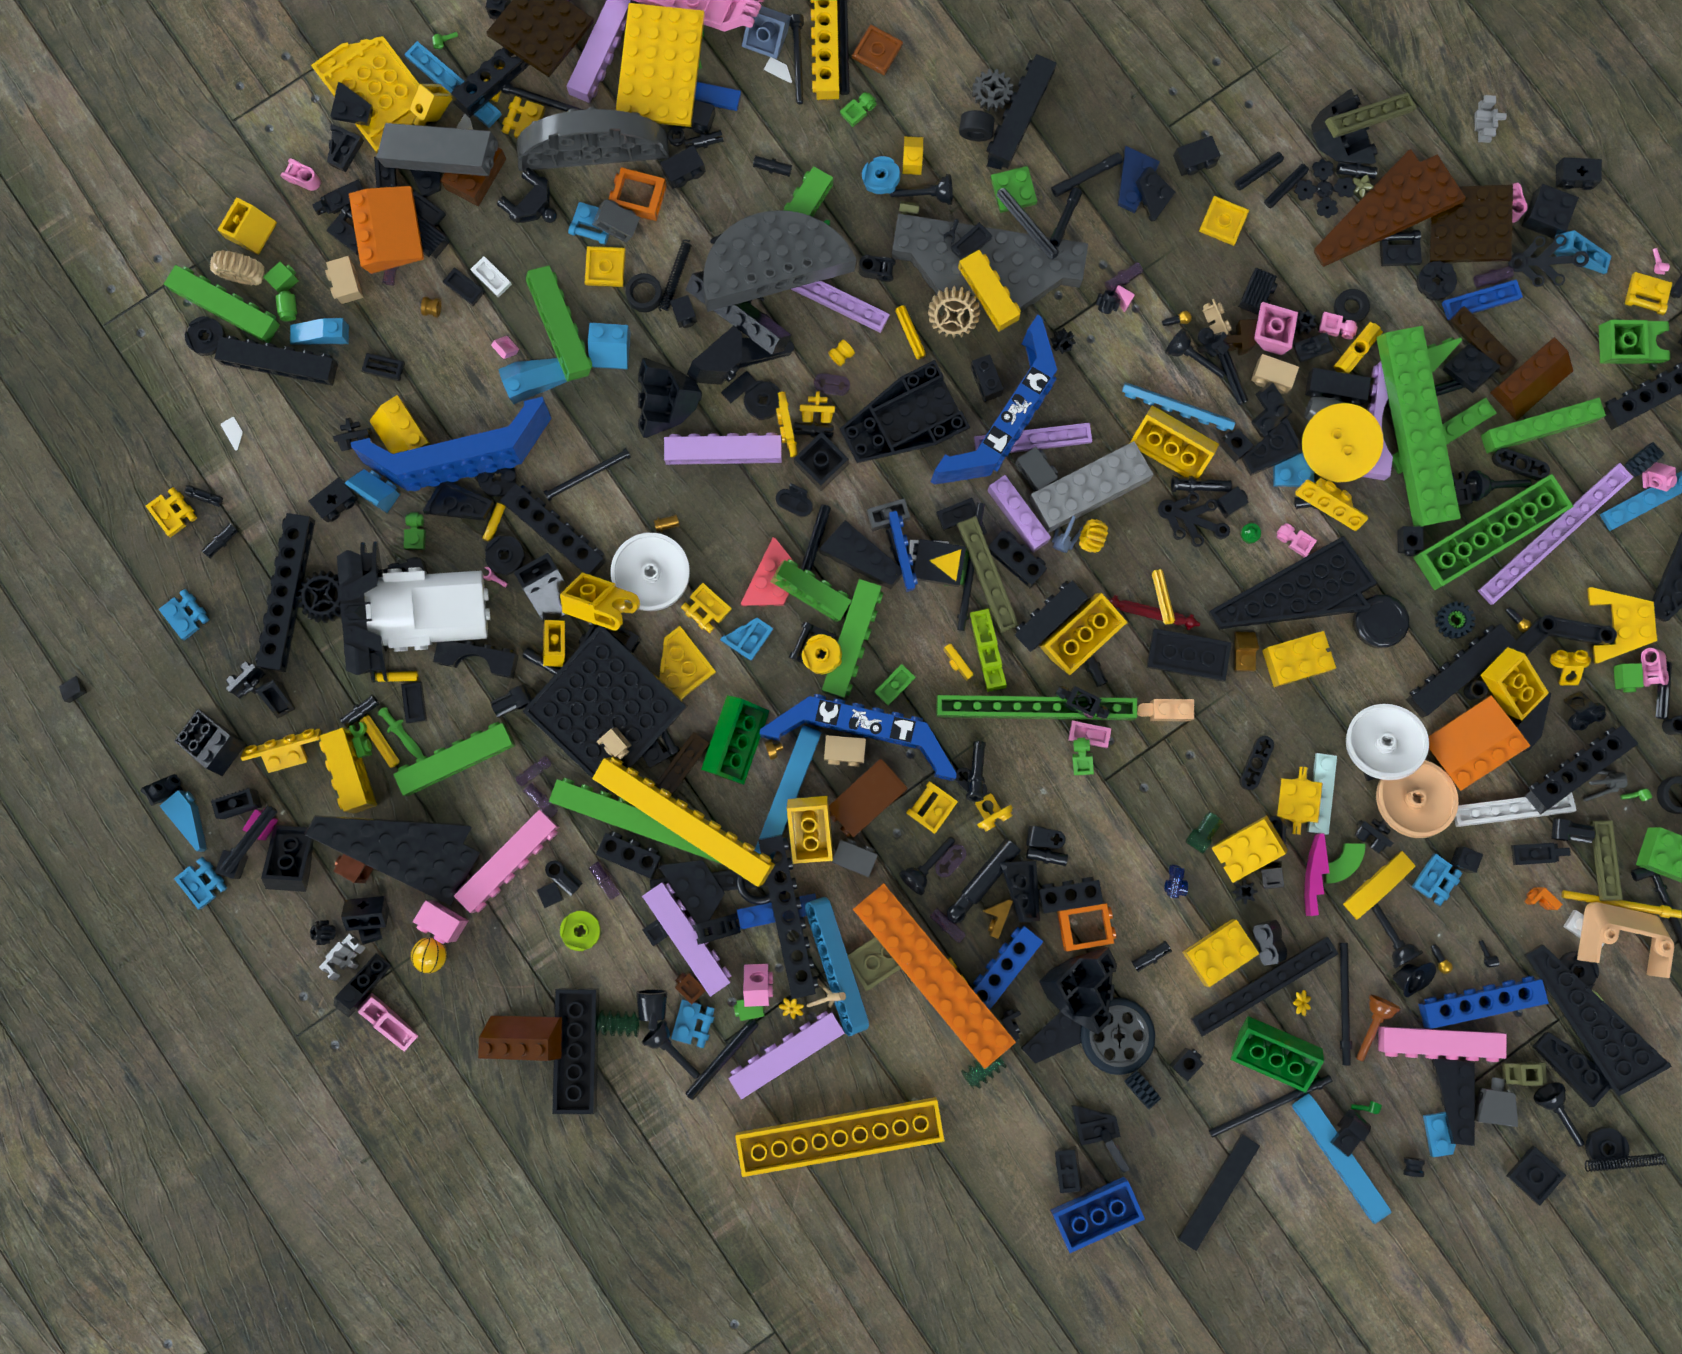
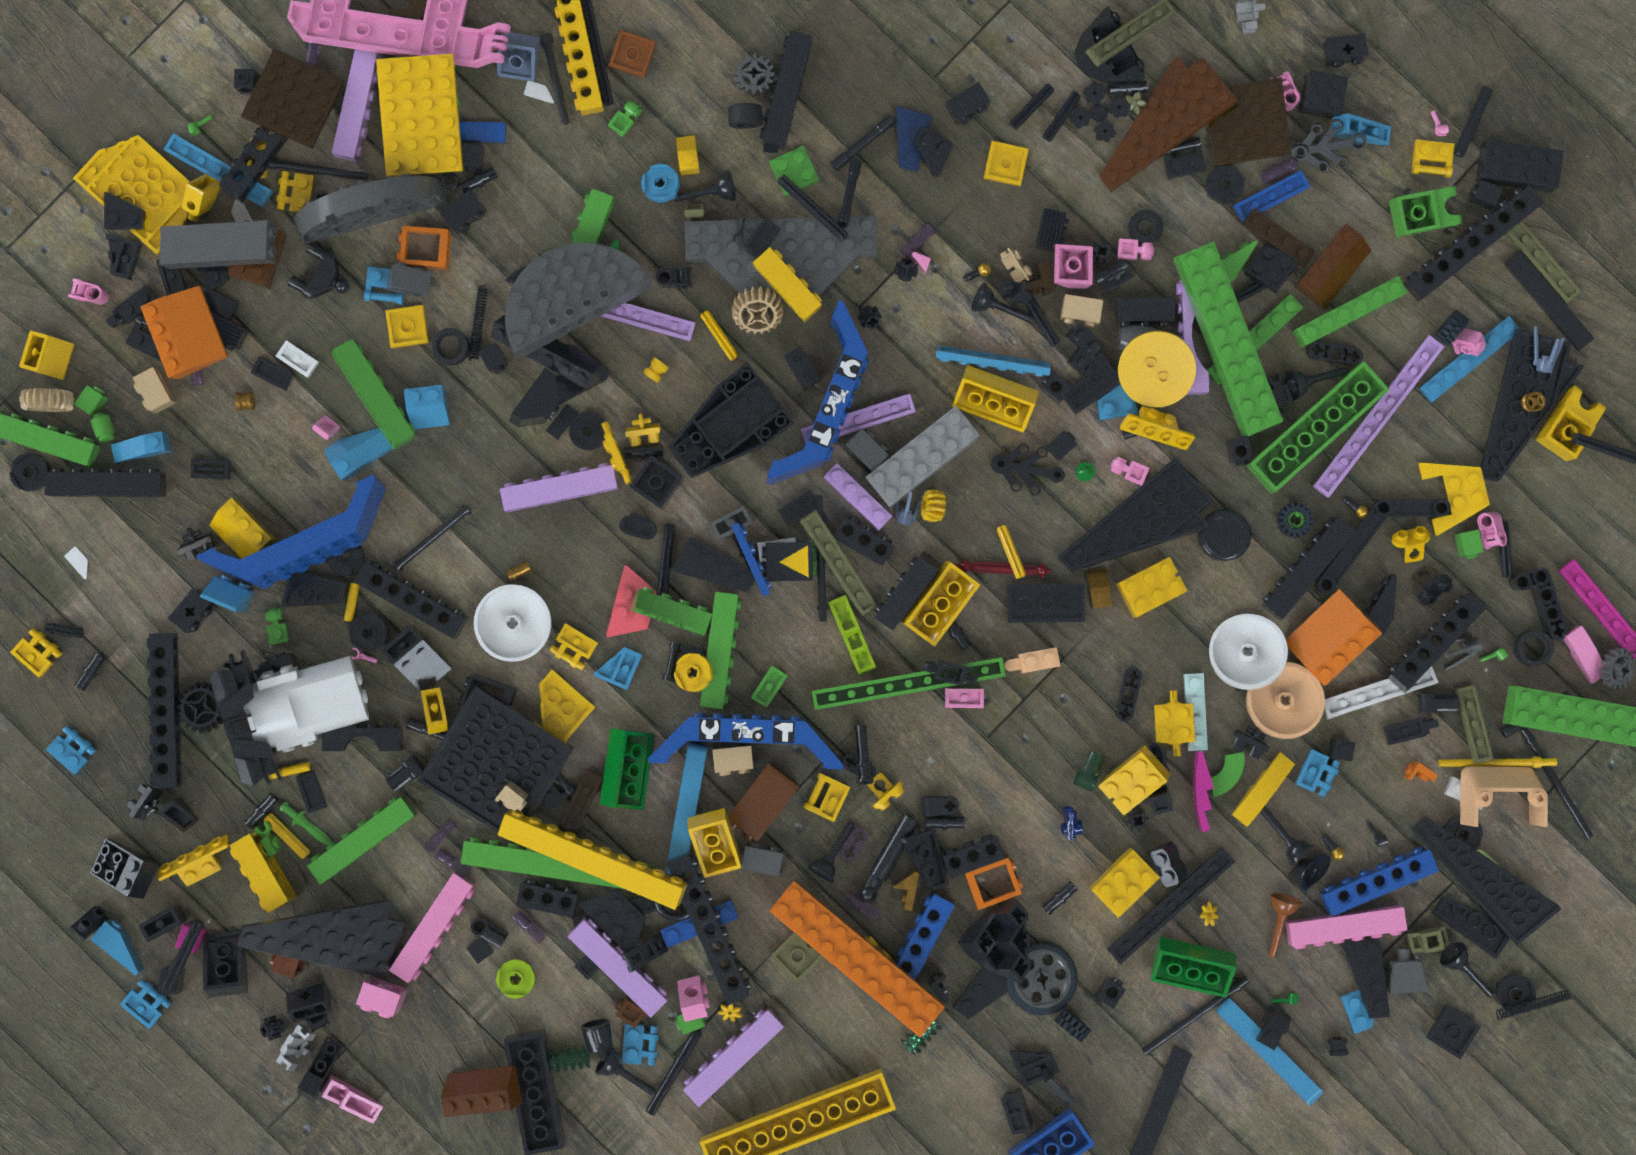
camera: 10 degrees left, 5 degrees up
yellow piece [411,937,447,973] -> none
yellow brick [560,572,640,631] -> none
black brick [638,358,702,438] -> none
black pin [753,155,792,177] -> none
pearl gold tile [764,739,784,760] -> none
dark azure beam [805,897,869,1036] -> none
tan plant [807,979,846,1008] -> none
clear purple beam [814,373,850,396] -> none
yellow plate [943,644,973,681] -> none
bright green plate [1073,737,1094,775] -> none
black pin [1171,475,1232,493] -> none
yellow piece [1333,322,1383,374] -> none
black bar [1340,943,1352,1066] -> none
yellow brick [1481,647,1549,721] -> none

